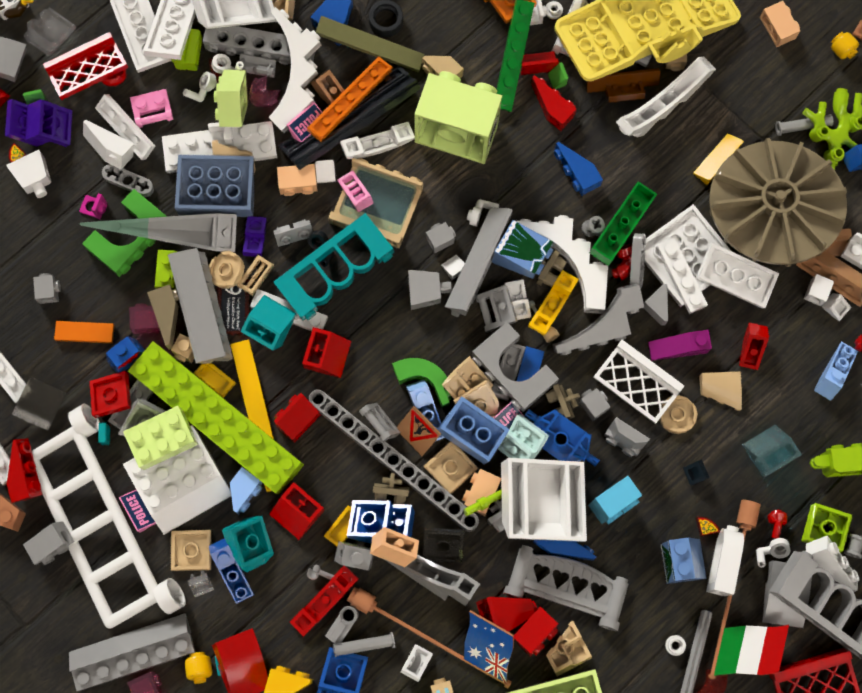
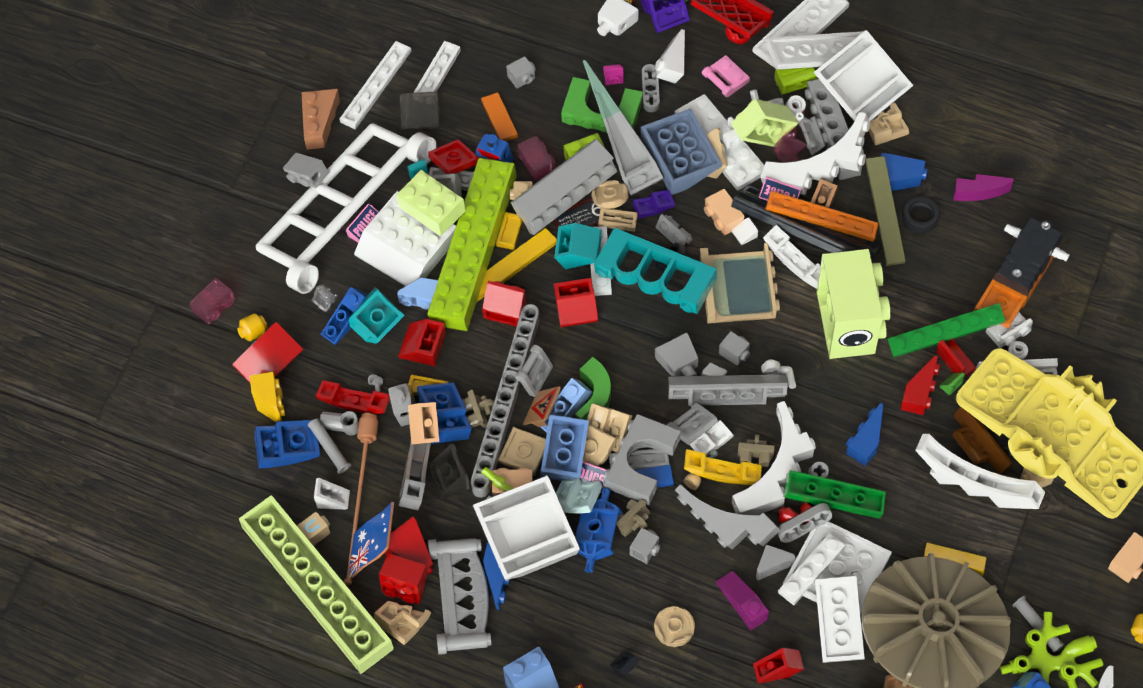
camera: 70 degrees right, 15 degrees down
red slope [7,438,42,503] -> none
light grey slope [69,613,196,691] -> none
white plate [95,94,155,160] -> none
dark tan slope [147,284,179,350] -> none
tan tile [171,530,212,571] -> none
bright pink slope [337,170,374,212] -> none
tan slope [422,56,464,78] -> none
slope [492,220,554,279] -> none
medium azure brick [588,476,642,525] -> none
white fence [593,340,684,424] -> none
light grey slope [604,417,650,457] -> none
tan slope [699,372,742,411] -> none

